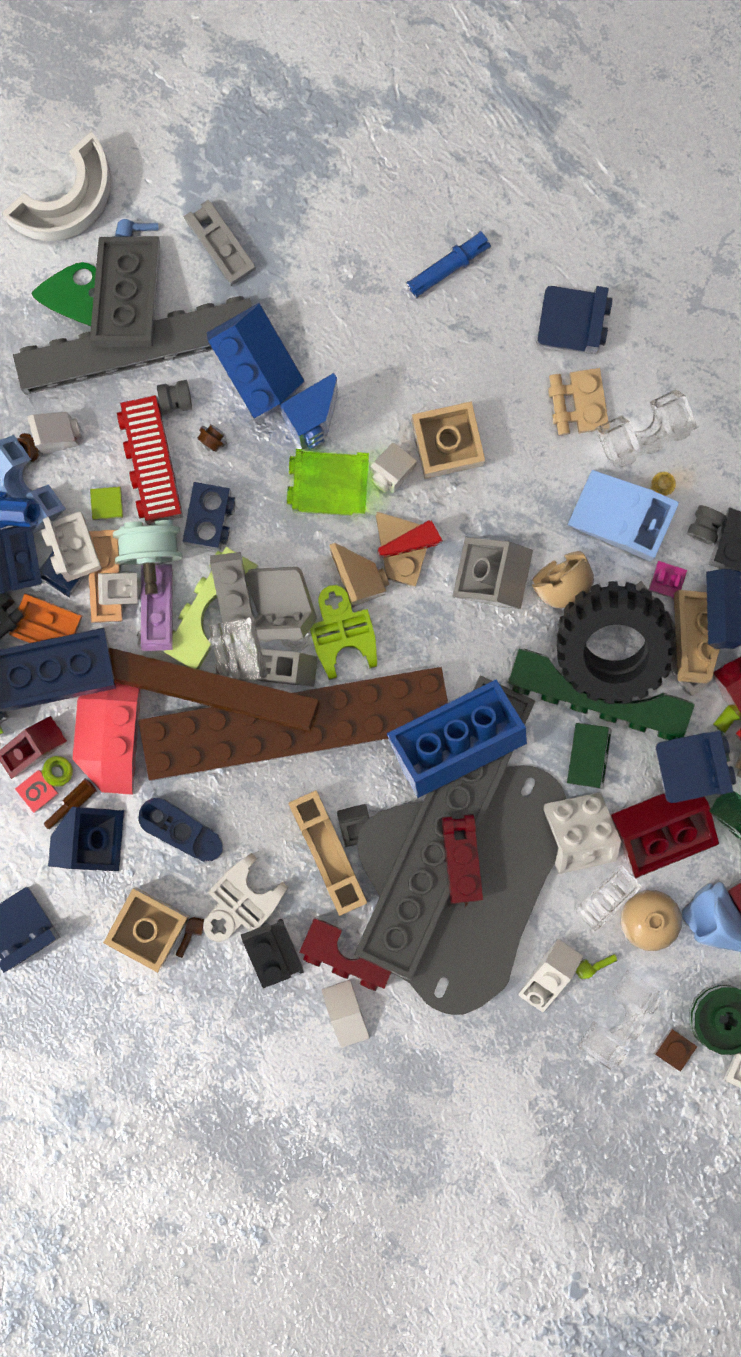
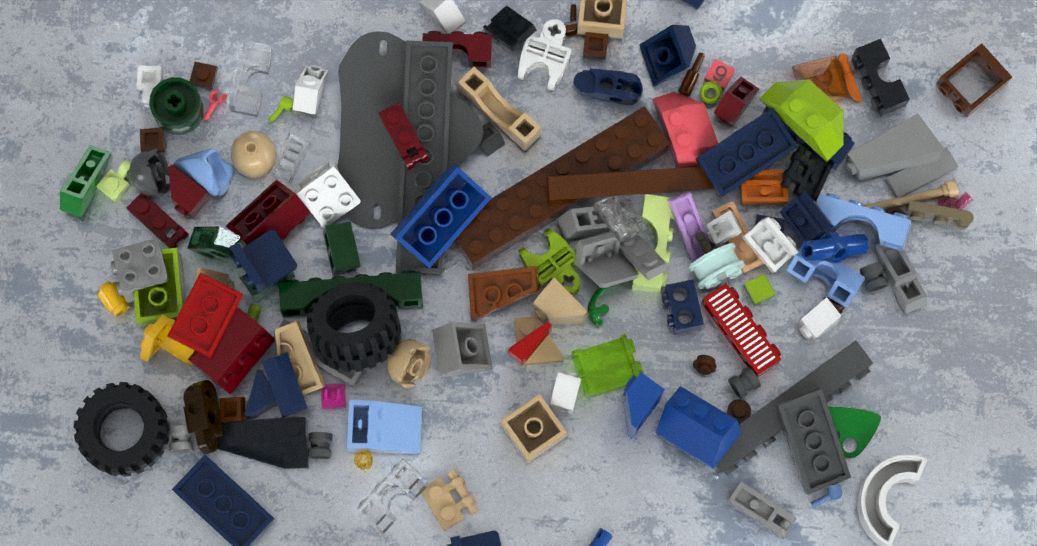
camera: 160 degrees right, 10 degrees down
none -> coral hand [203,90,227,121]
none -> dark orange wing [468,266,539,321]
none -> reddish brown plate [583,32,608,59]
none -> green piece [587,283,620,326]
none -> reddish brown plate [727,399,751,423]

